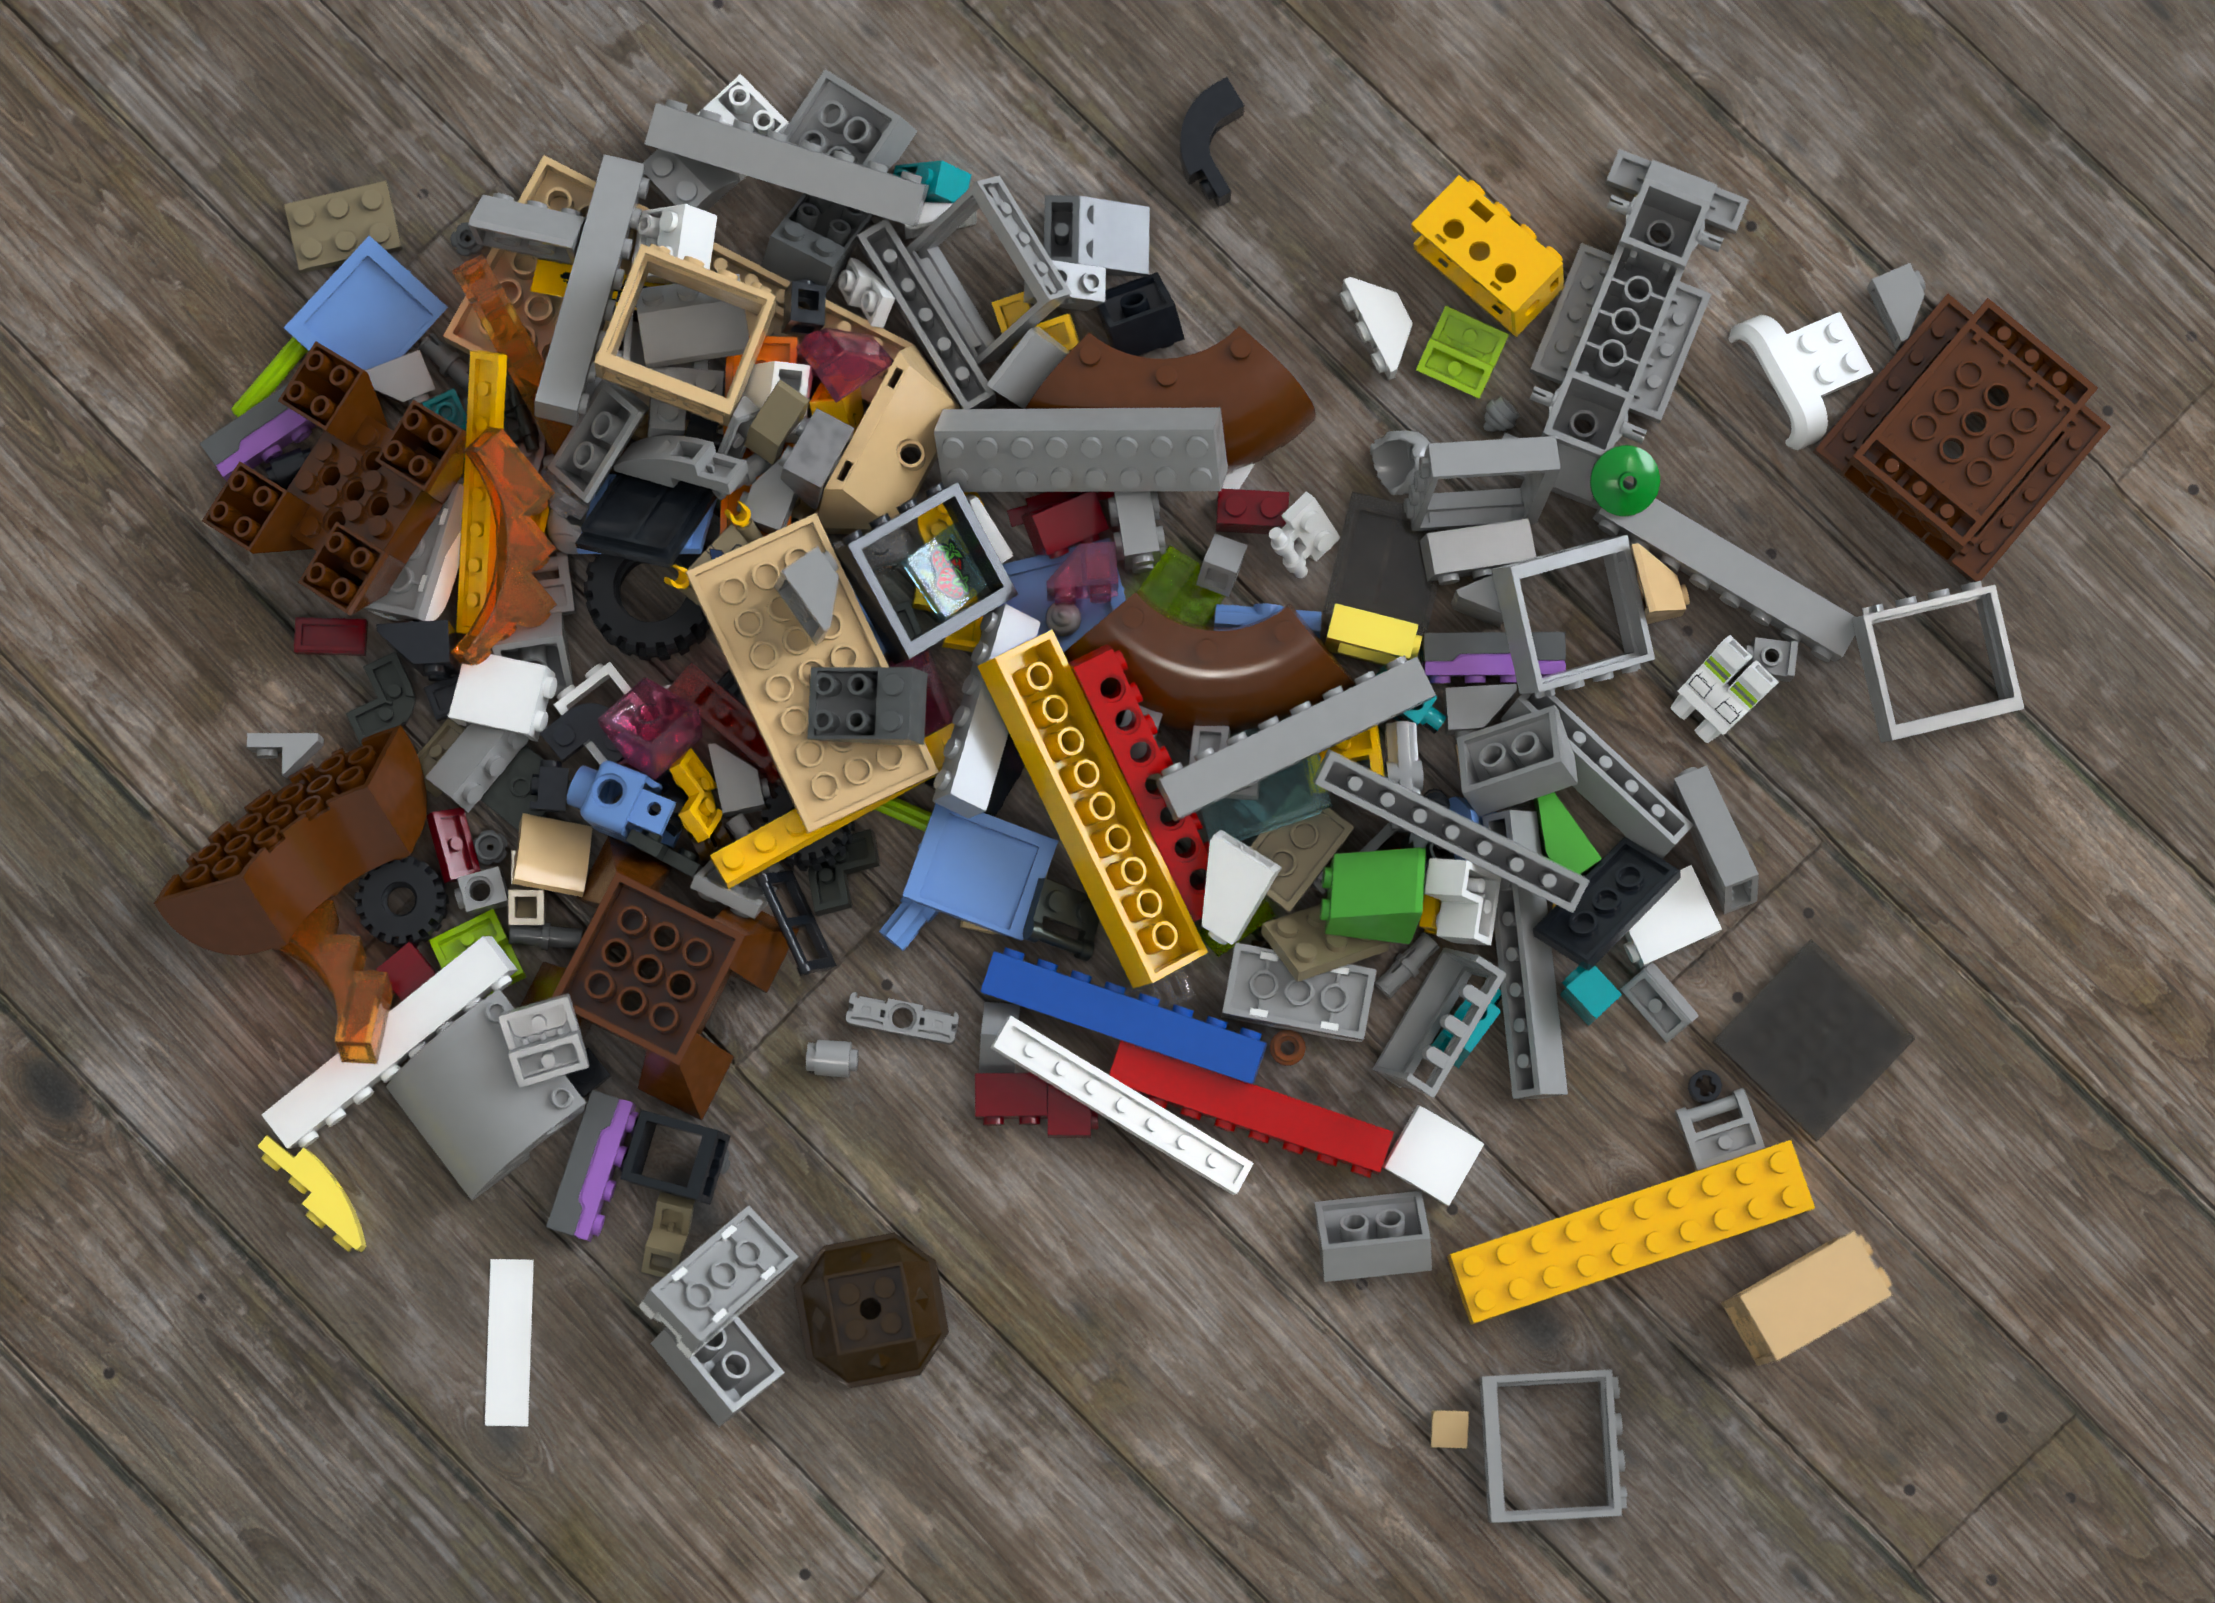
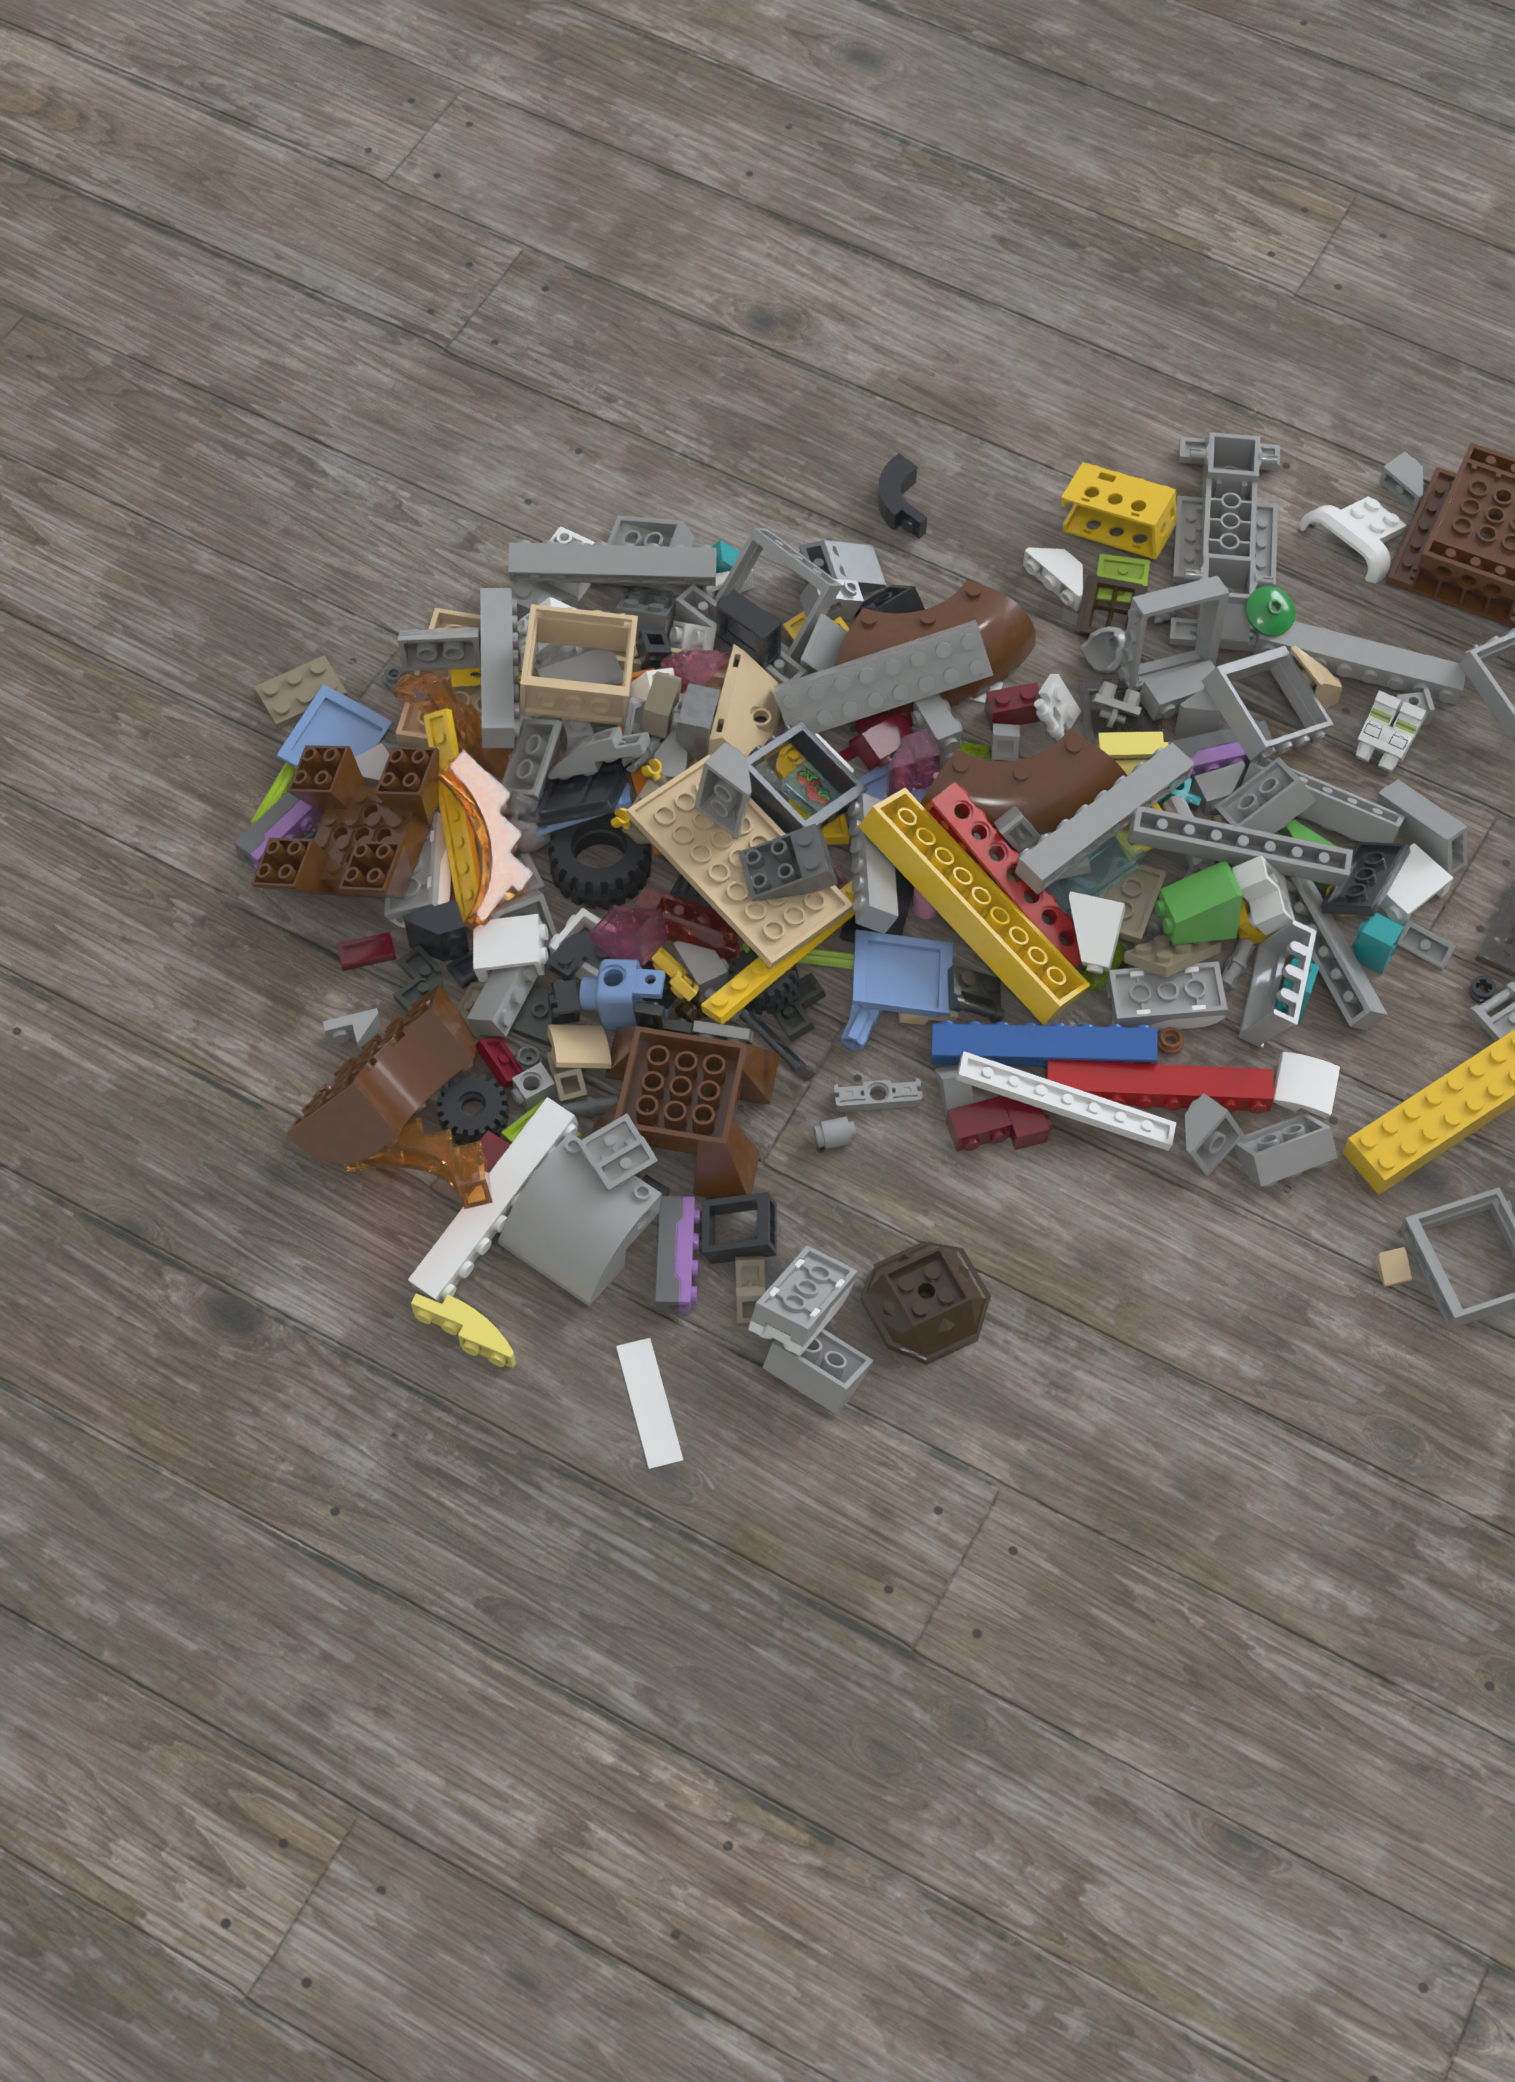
camera: 15 degrees left, 20 degrees down
none -> black window [716,589,781,670]
none -> light grey slope [994,805,1041,853]
none -> dark brown piece [1075,575,1148,637]
none -> light grey hips [1091,681,1141,728]
none -> light grey slope [1185,1093,1244,1177]

